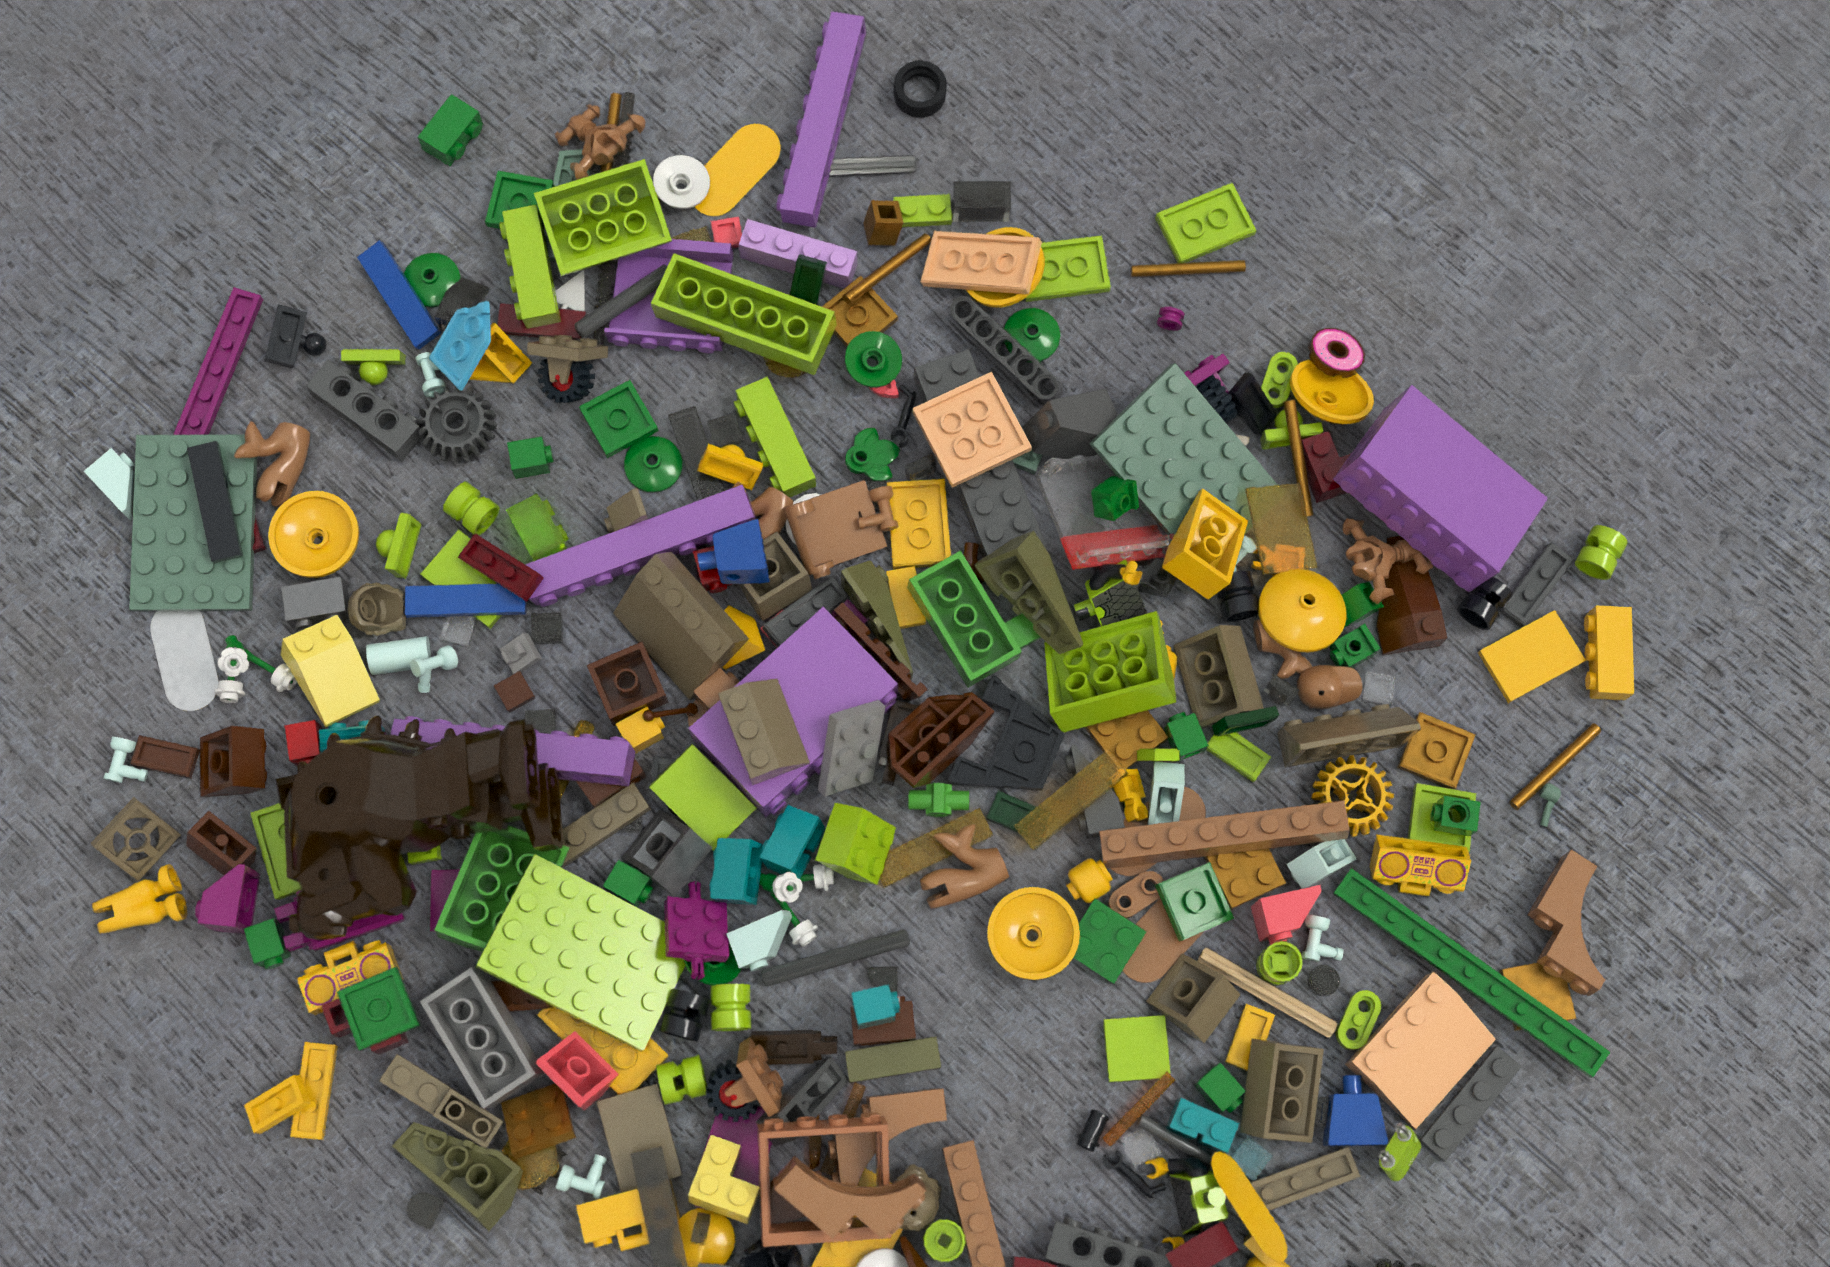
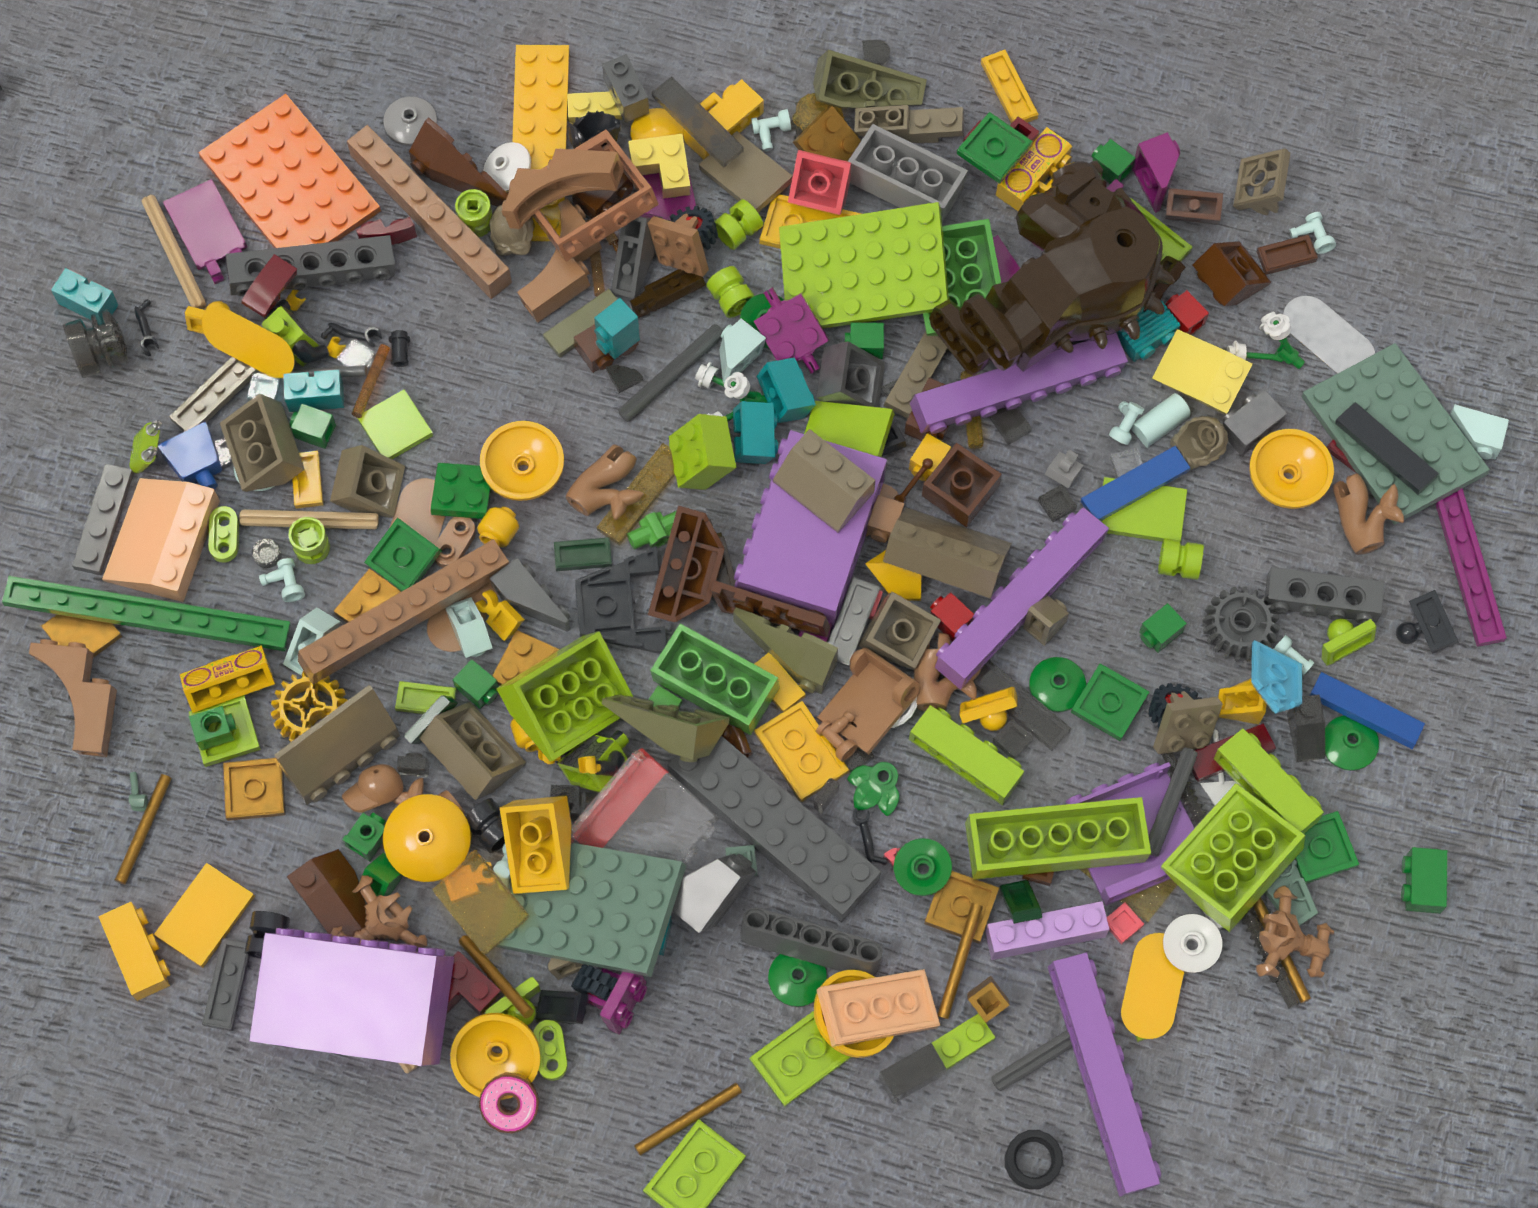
camera: 155 degrees right, 5 degrees down
yellow piece [92,864,187,934] -> none
yellow plate [244,1075,311,1134] -> none
lime tile [375,513,421,579] -> none
dark red tile [458,534,544,602] -> none
reddish brown tile [494,671,535,713] -> none
clear neon green brick [506,493,569,561] -> none
black wheel [660,989,710,1042] -> none
clear smoke tile [690,1212,711,1246] -> none
blue torso [697,519,770,584] -> none
light grey plate [818,700,886,796] -> none
light nougat plate [912,372,1032,488] -> none
clear yellow plate [1014,749,1129,850] -> none
green brick [1091,476,1139,521] -> none
lime tile [1137,749,1180,761] -> none
magenta bush [1157,307,1185,331] -> none
coral slope [1251,885,1322,945] -> none
clear tile [1361,671,1396,707] -> none
lime wheel [1575,525,1628,580] -> none

